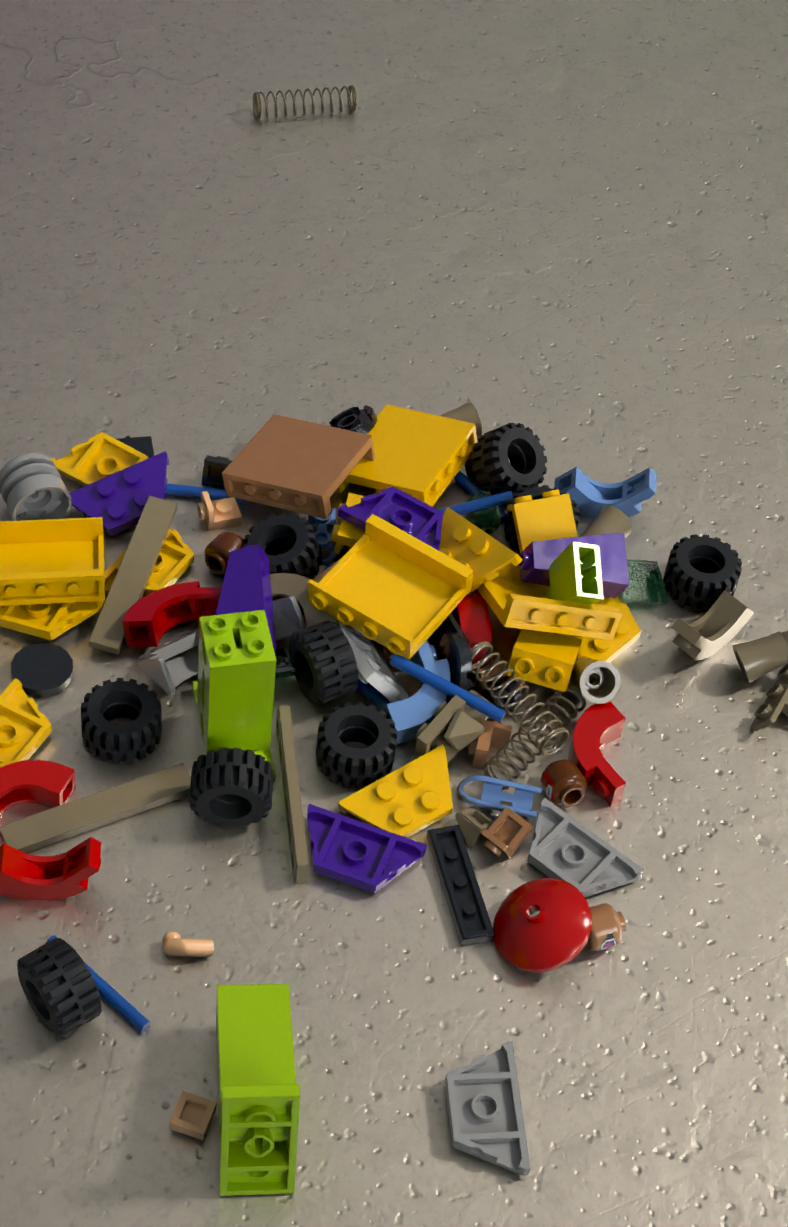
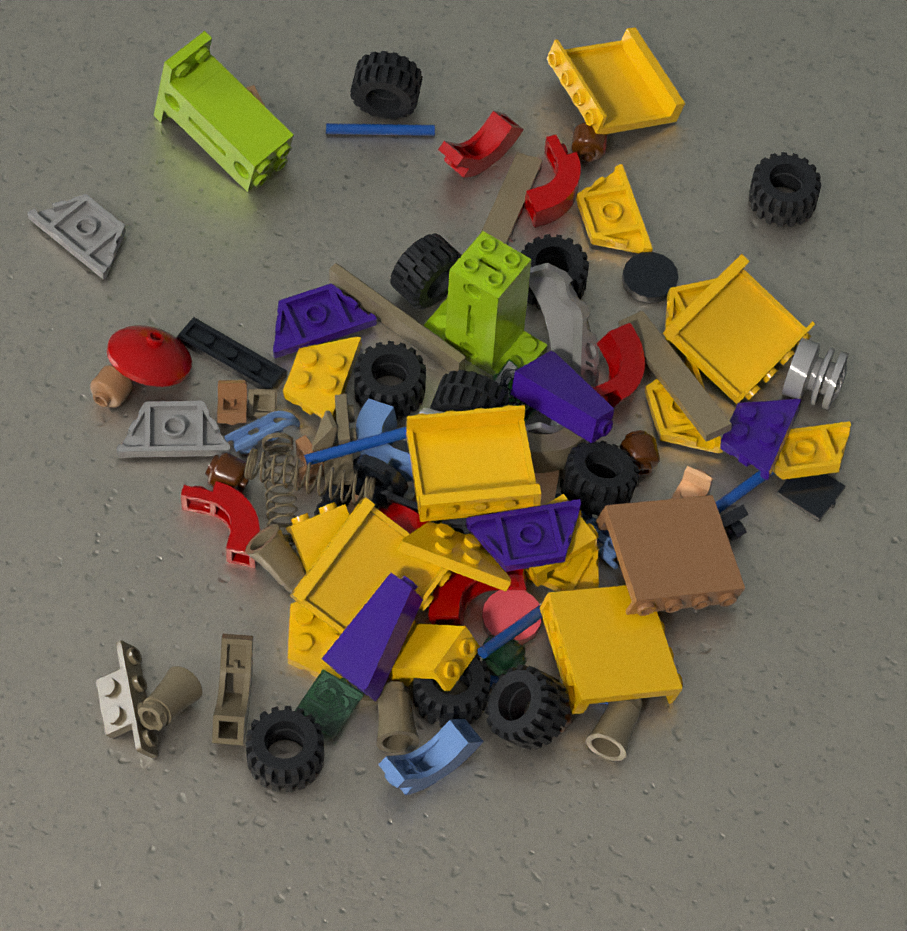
camera: 140 degrees right, 10 degrees up
light nougat arm [162,931,214,957] -> none
black tile [329,405,377,434] -> none
lime torso [547,541,604,604] -> none

